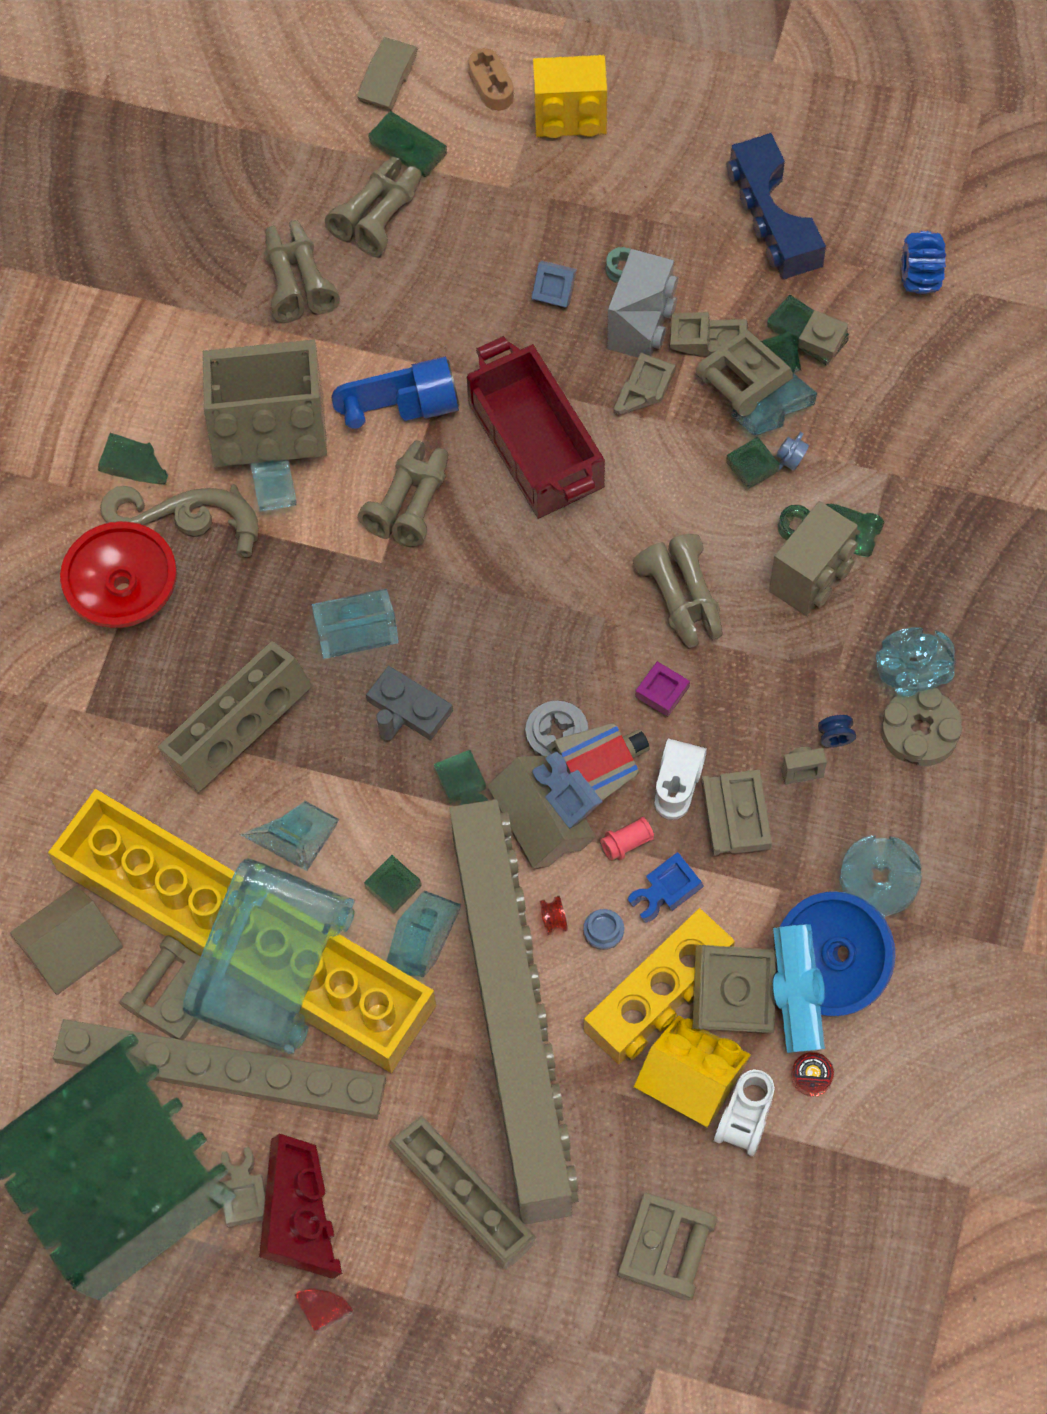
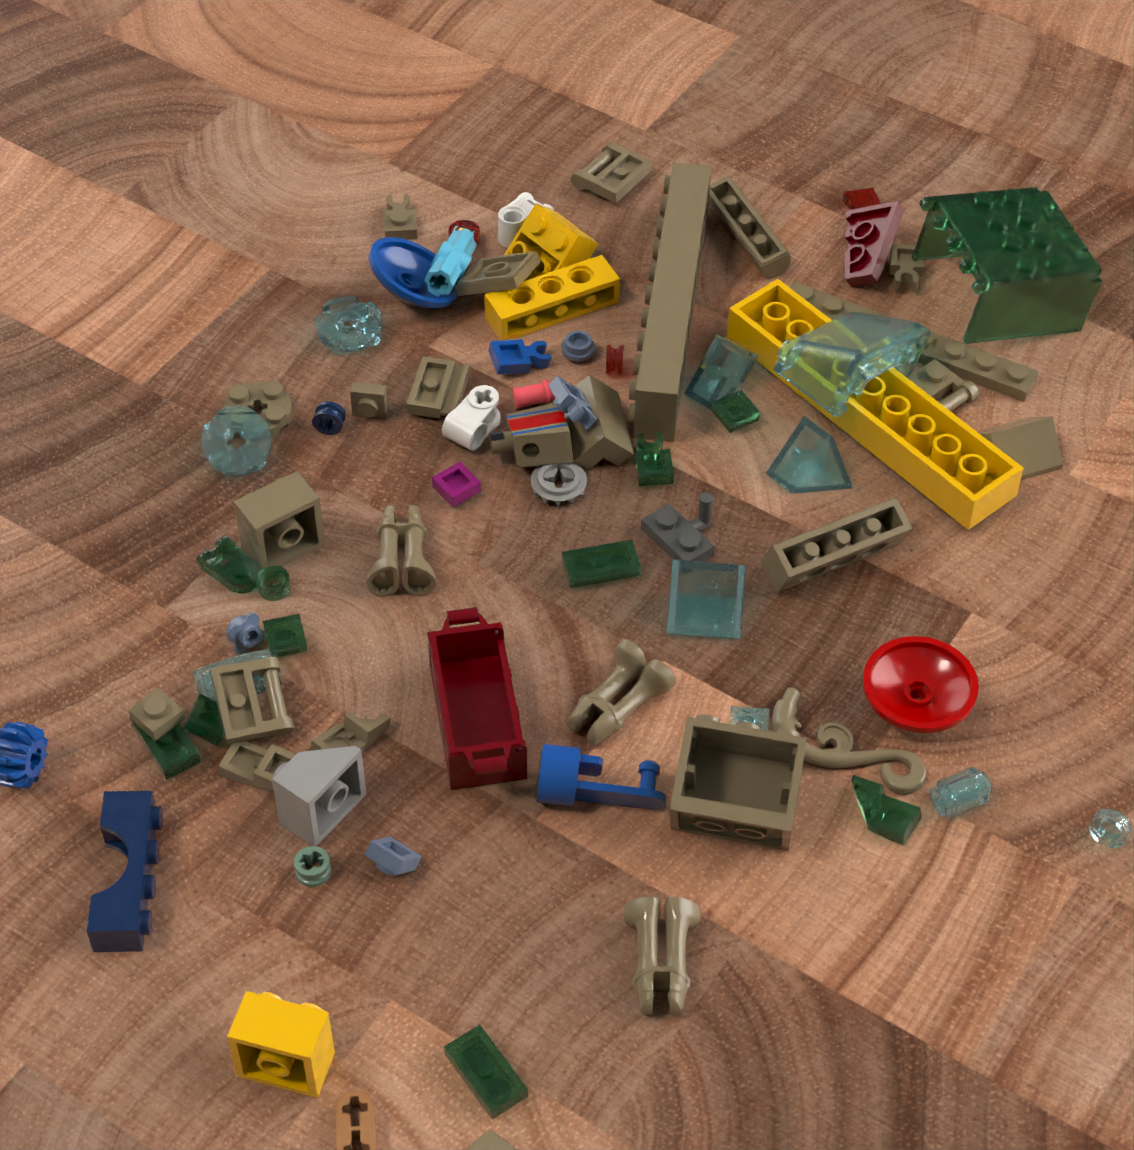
camera: 165 degrees left, 15 degrees down
dark tan piece [325,156,422,257] -> none
none -> dark tan plate [383,194,417,240]
none -> clear green plate [562,540,641,588]
none -> clear light blue brick [930,767,992,817]

